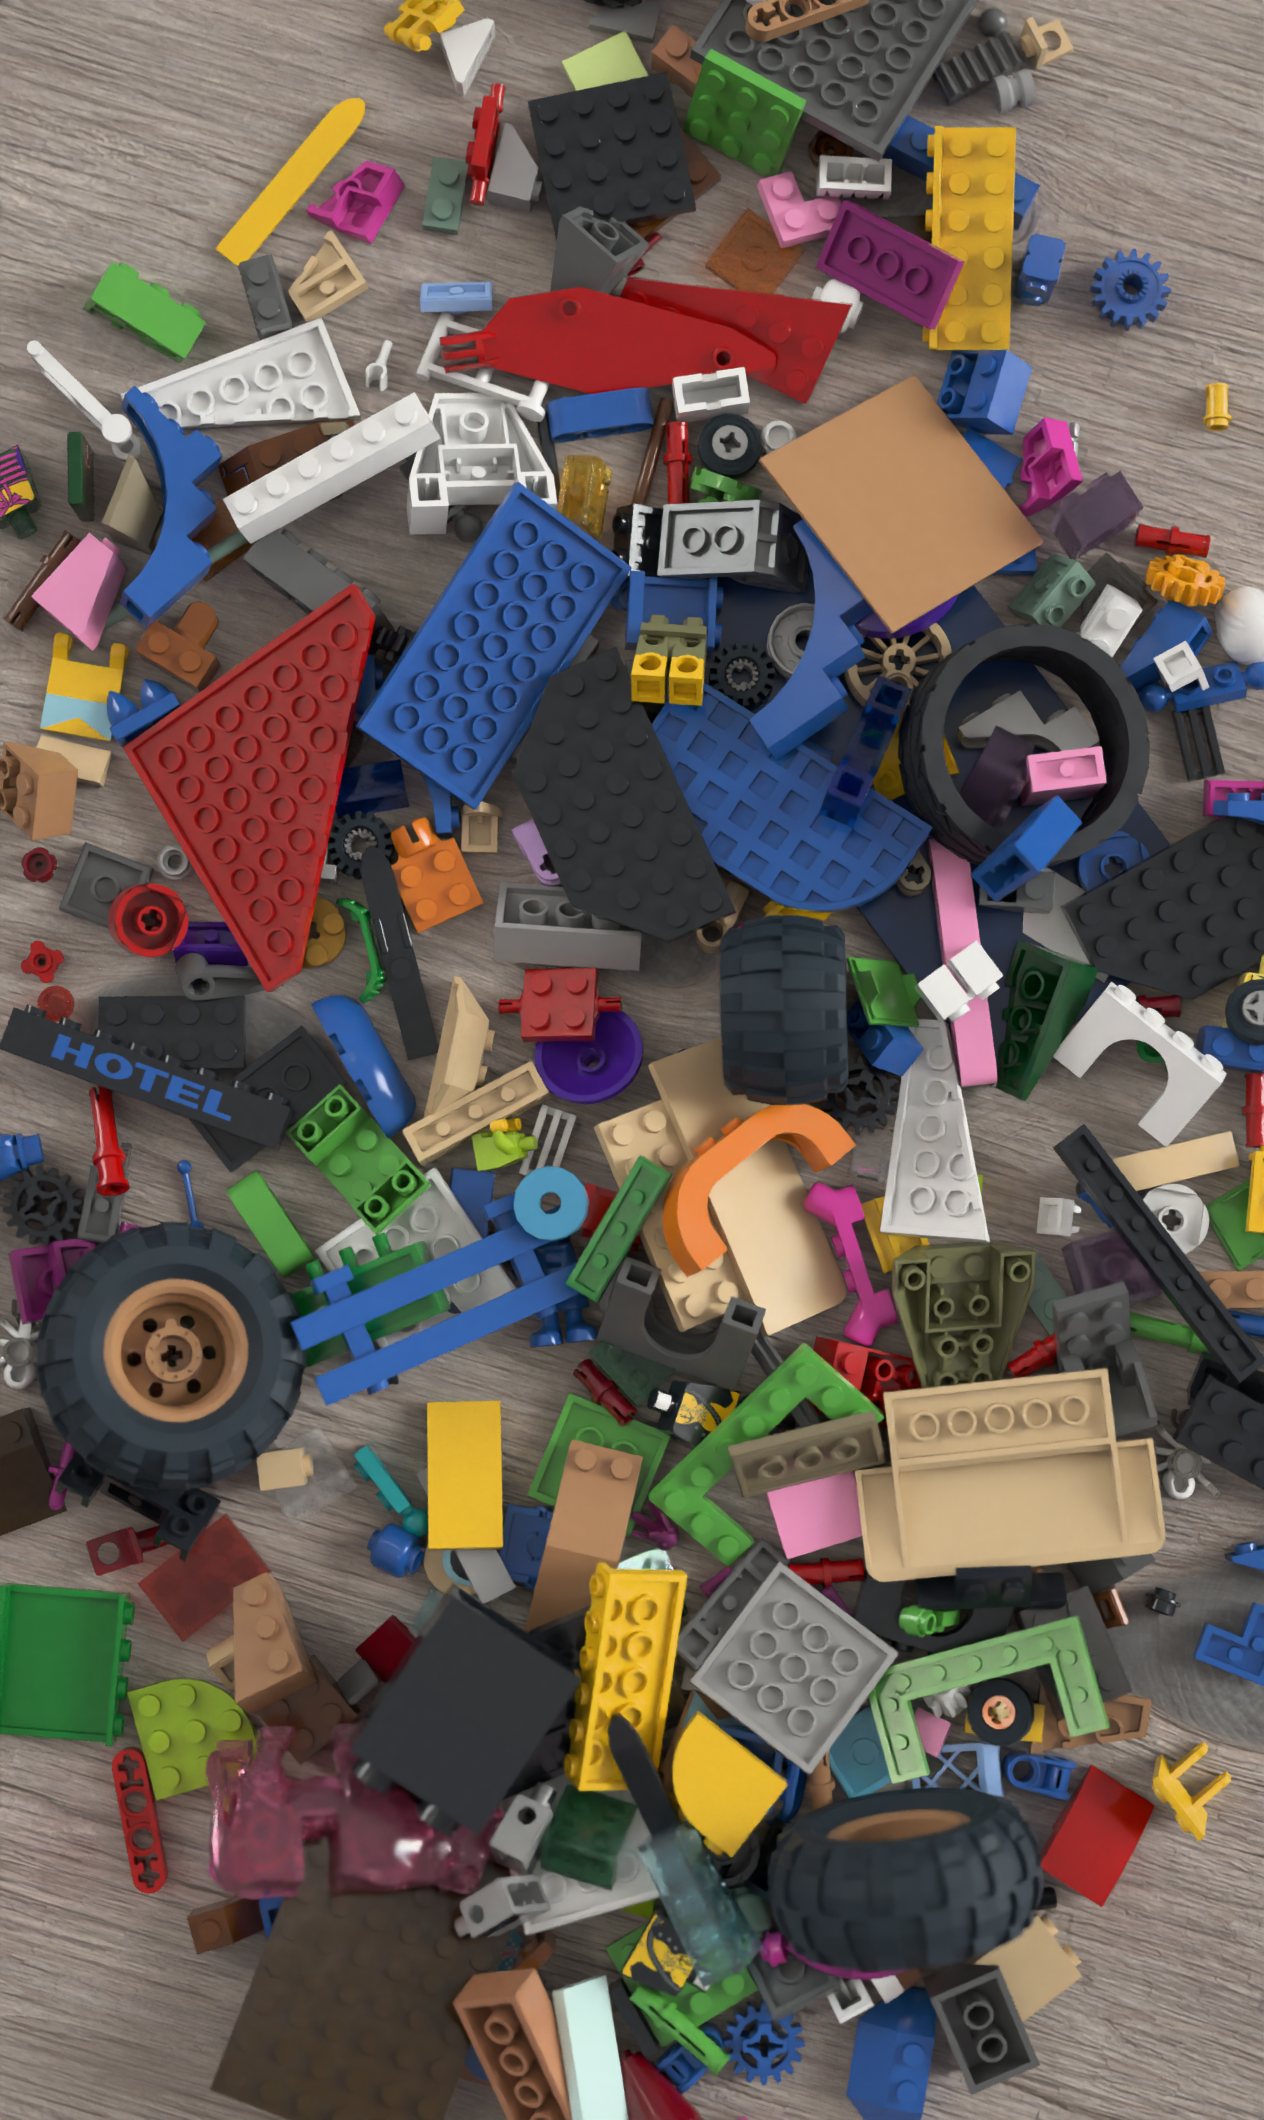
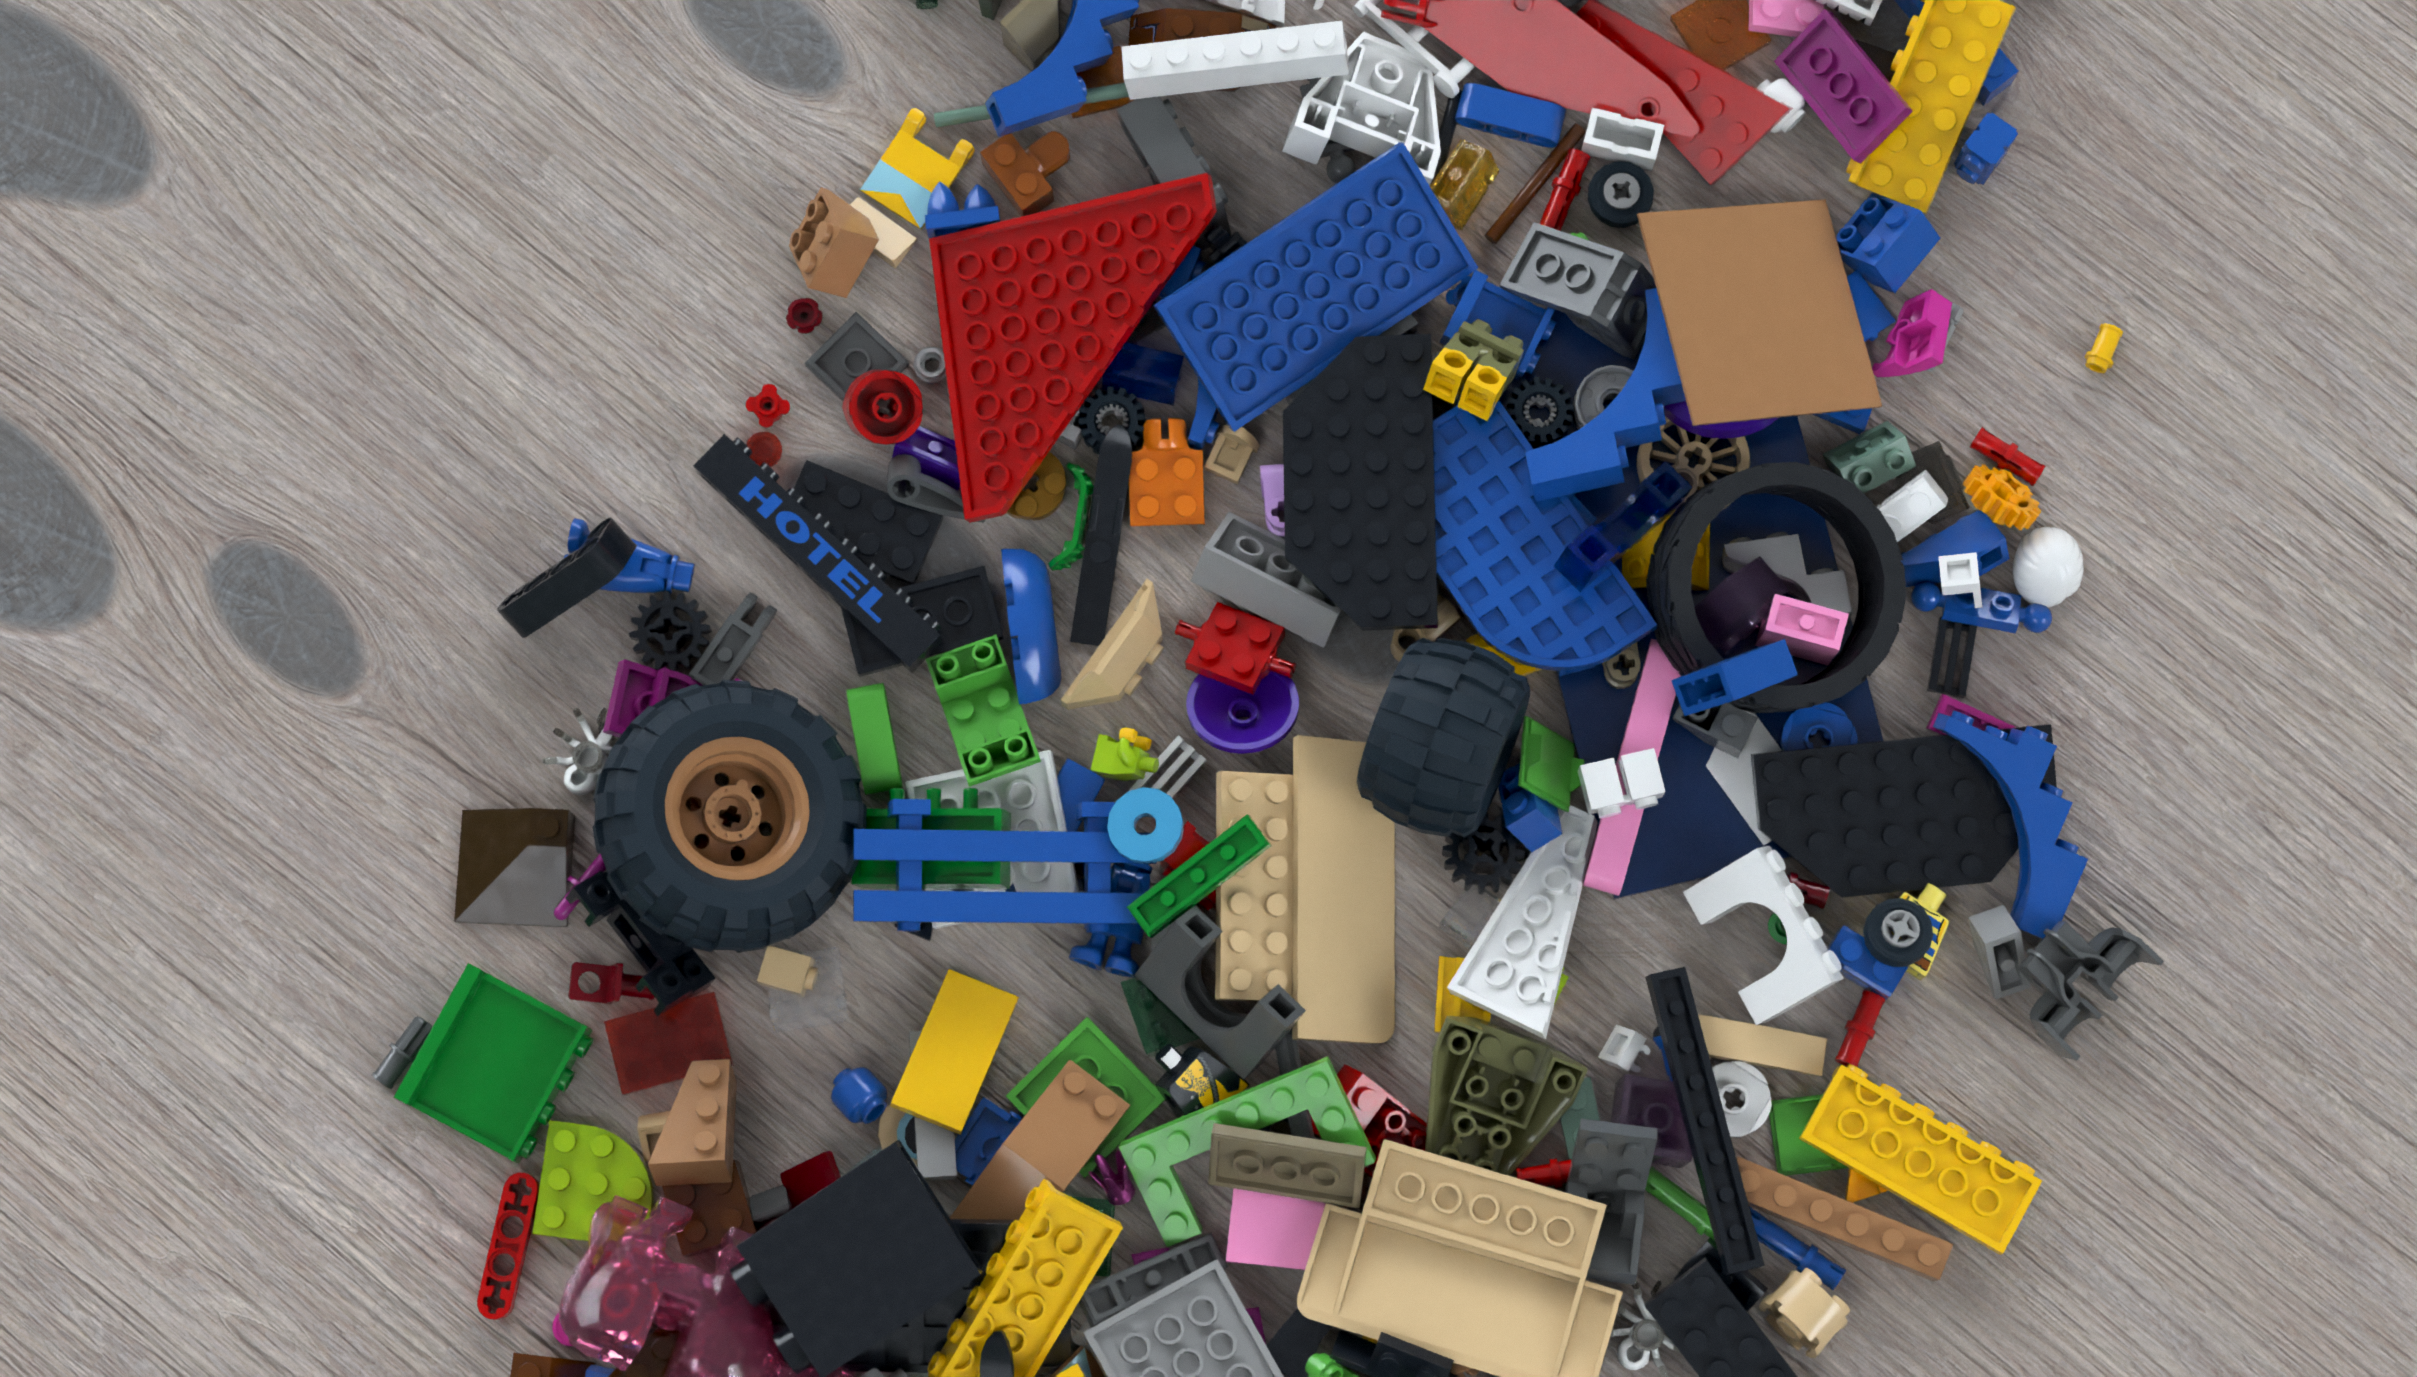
camera: 30 degrees right, 5 degrees down
reddish brown pin [3,530,81,632] -> none
bright pink slope [31,532,127,651] -> none
red pin [89,1086,130,1196] -> none
blue hinge [177,1160,204,1229] -> none
teal plate [354,1445,428,1537] -> none
tan fence [402,1061,551,1167] -> none
dark red pin [573,1359,638,1427] -> none
black bracket [612,504,663,579] -> none
orange arch [662,1104,856,1277] -> none
bright green plate [690,467,763,501] -> none
white plate [761,421,796,454] -> none
red pin [788,1558,864,1588] -> none
dark pink plate [803,1182,898,1347] -> none
dark green wedge [995,940,1099,1101] -> none
clear purple brick [1049,471,1144,560] -> none
blue gear [1090,249,1171,331] -> none

